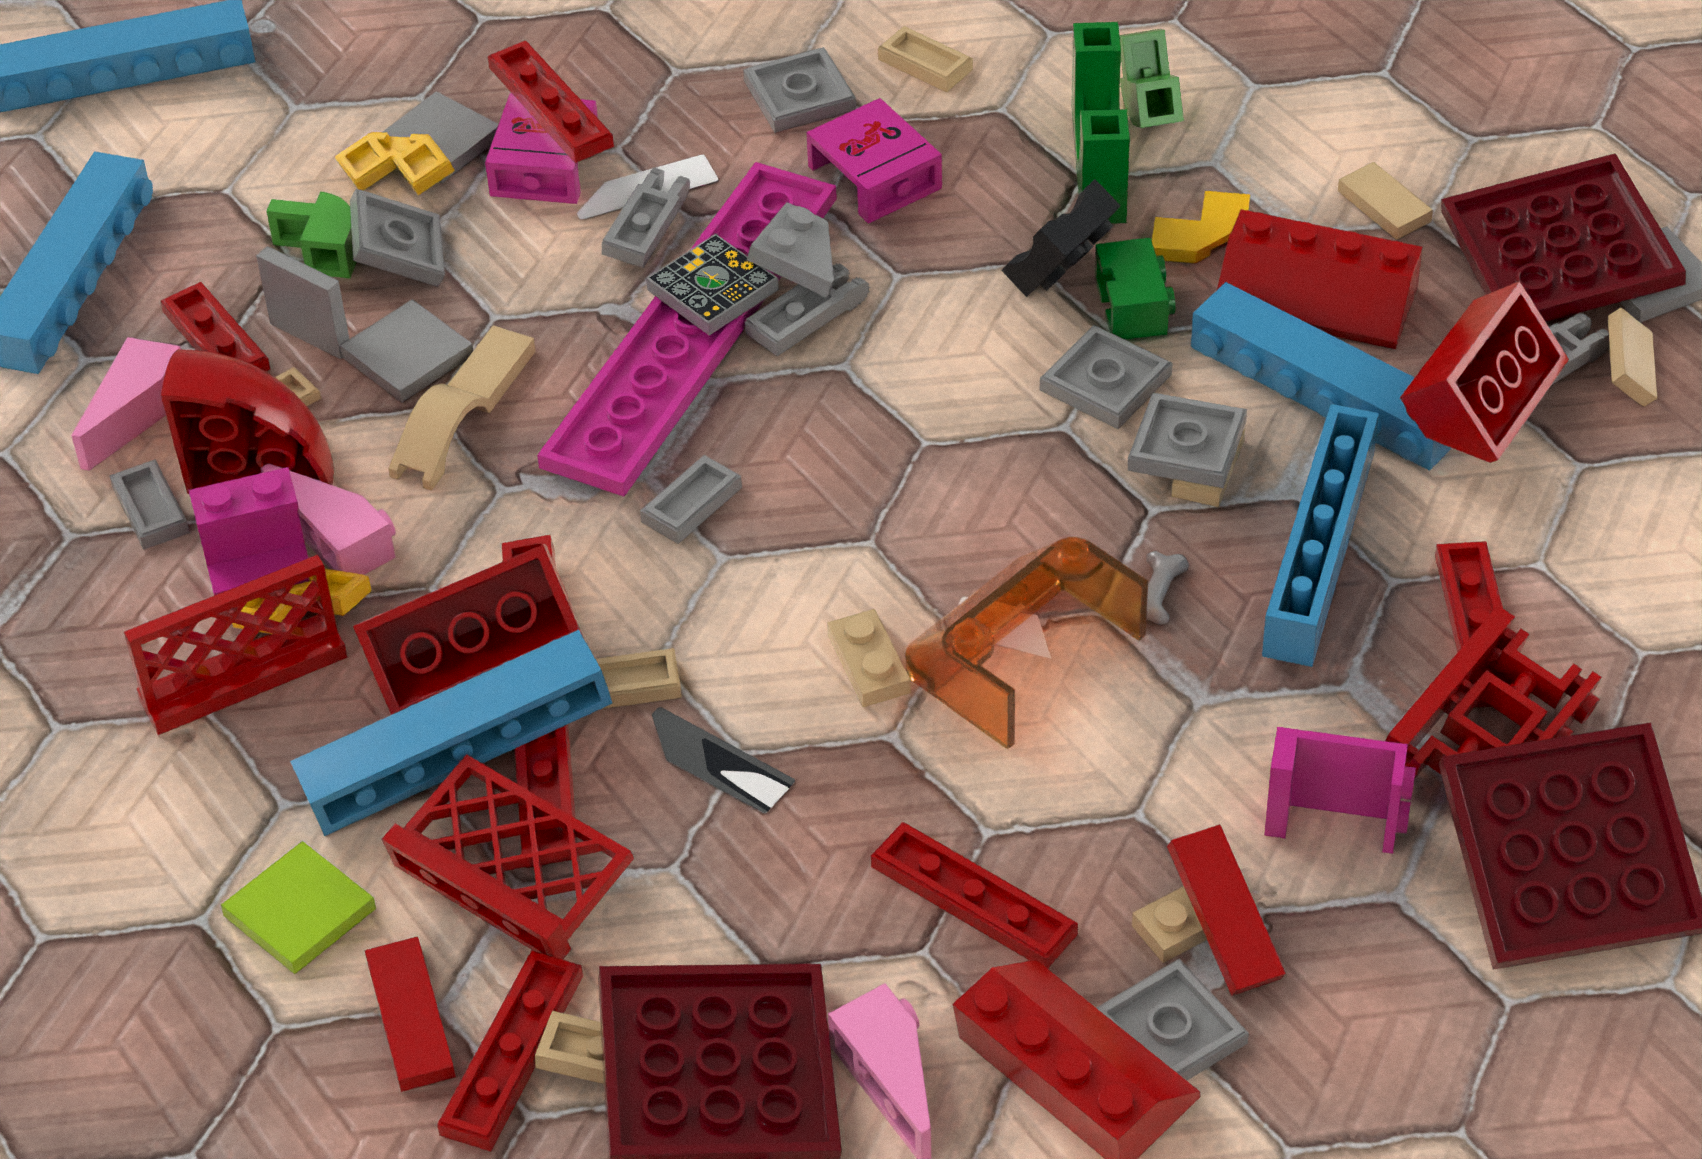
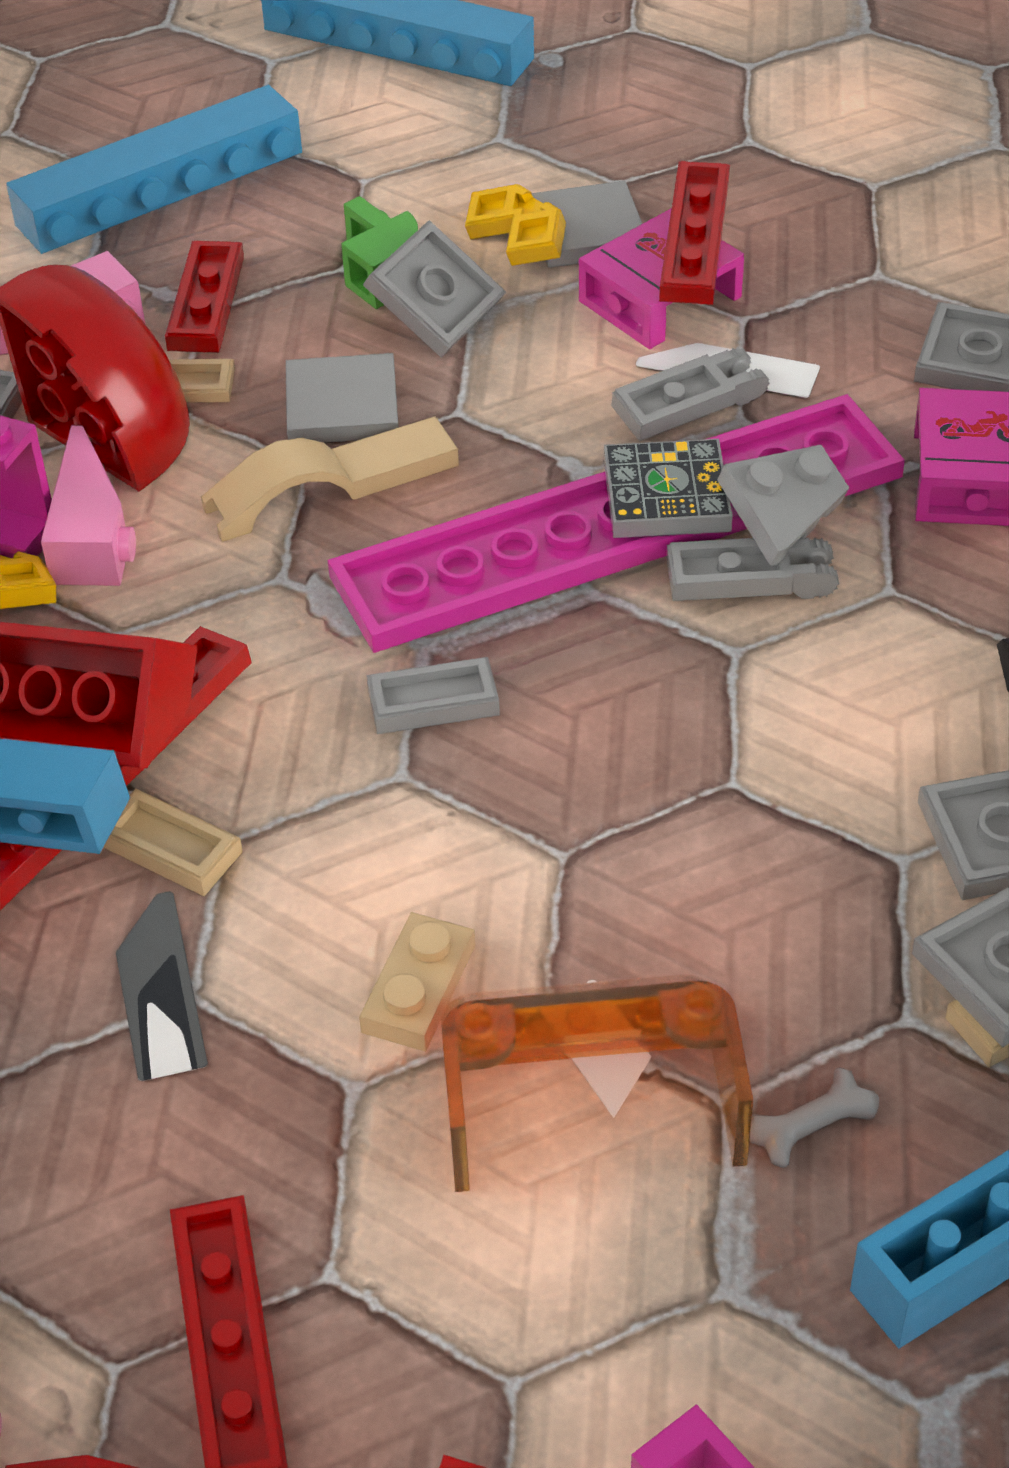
camera: 40 degrees right, 0 degrees up
light grey tile [256,246,349,359] -> none

